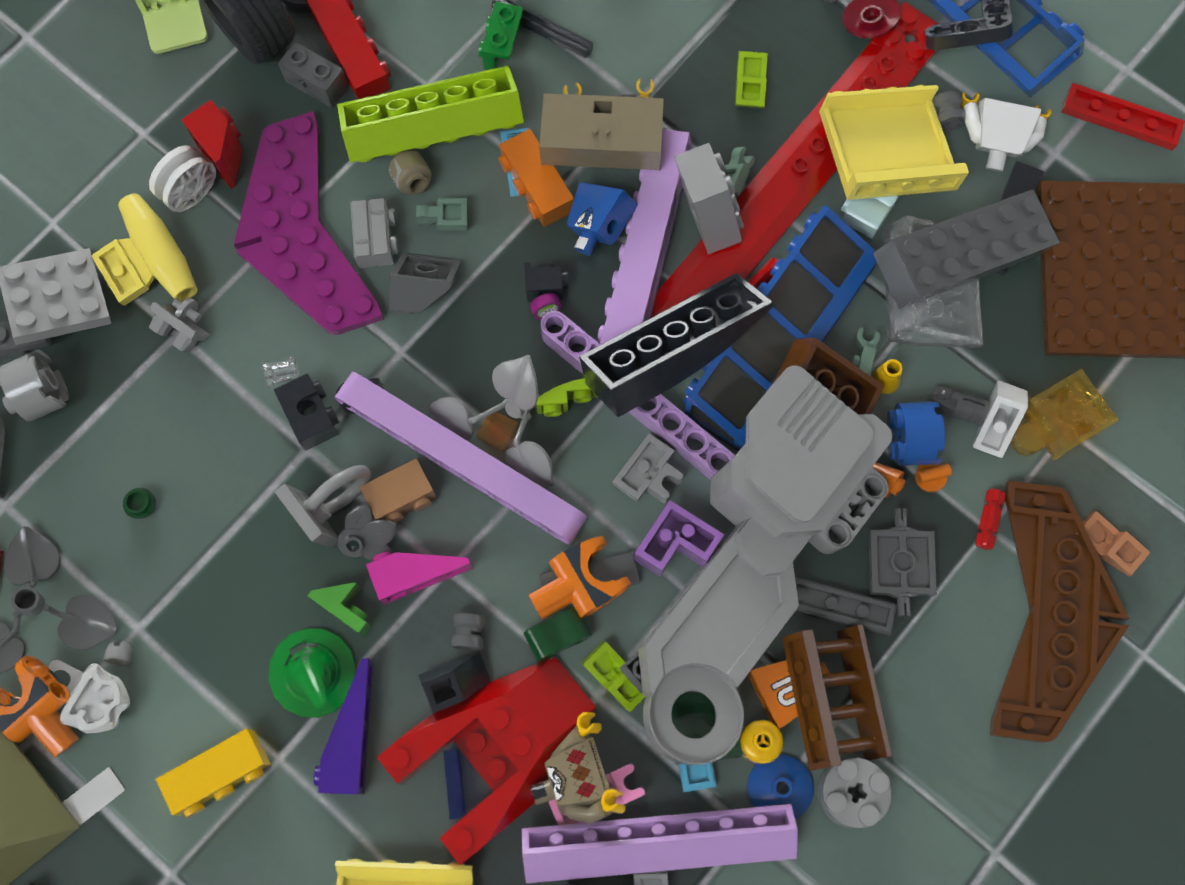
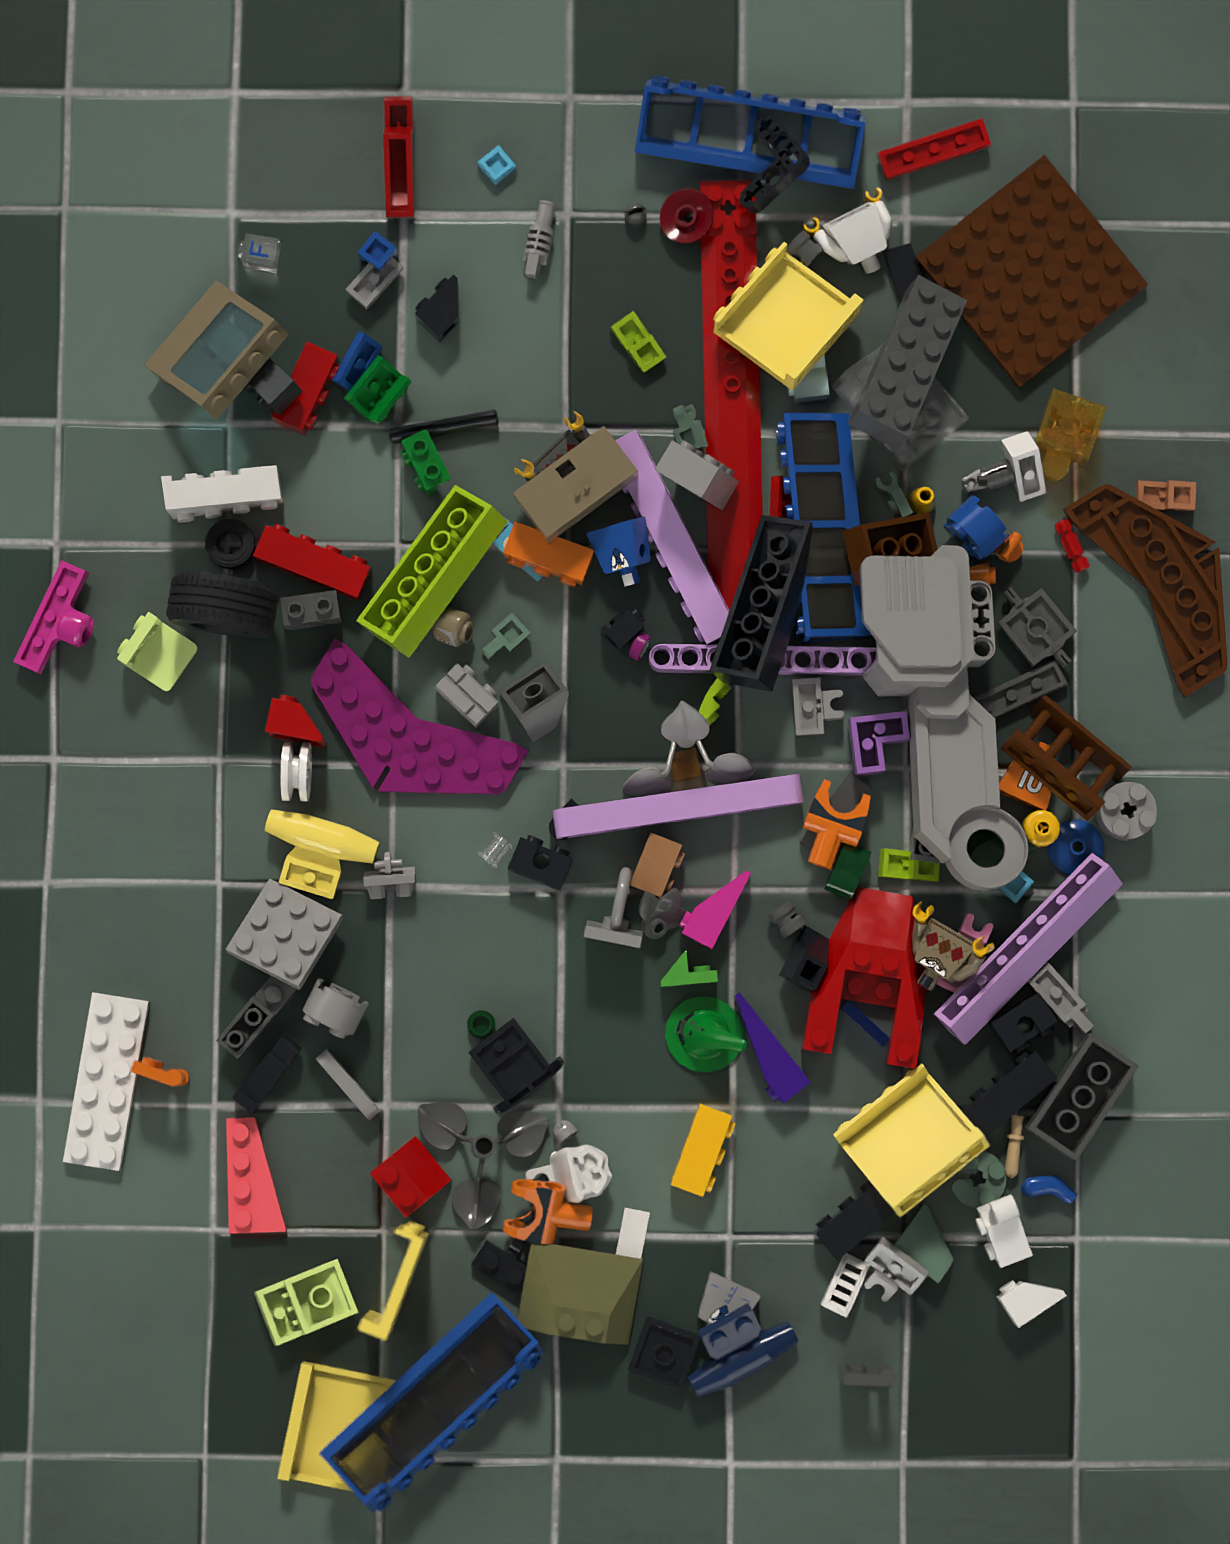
camera: 45 degrees left, 10 degrees up
none -> black piece [468,1018,564,1114]

